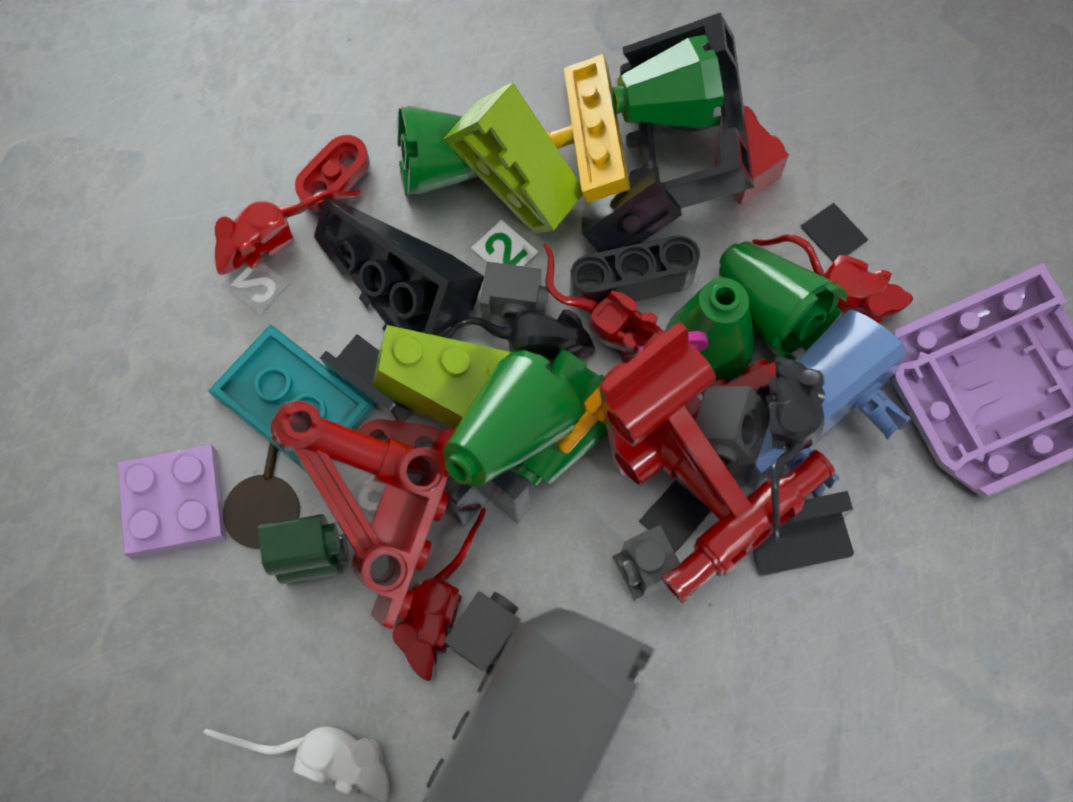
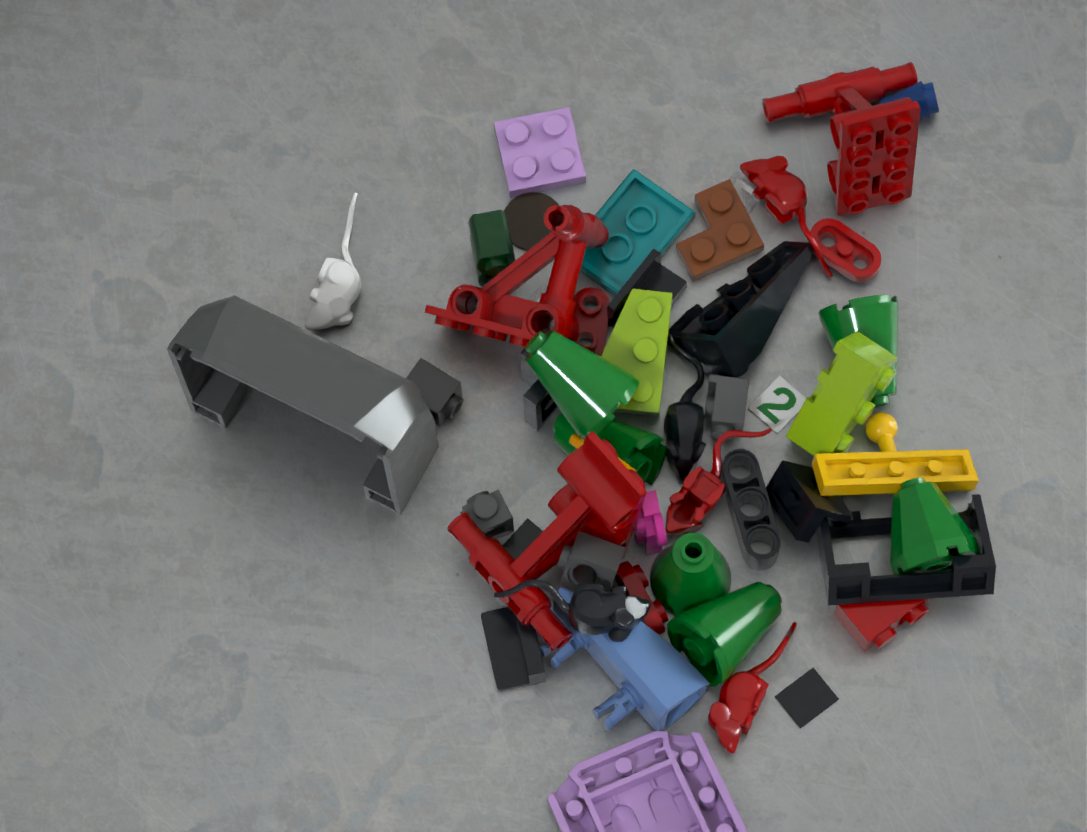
camera: 90 degrees right, 0 degrees up
red animal [392,508,486,681] -> none
none -> dark orange plate [676,179,764,282]
none -> red plate [762,62,921,215]
none -> blue cone [880,81,939,119]

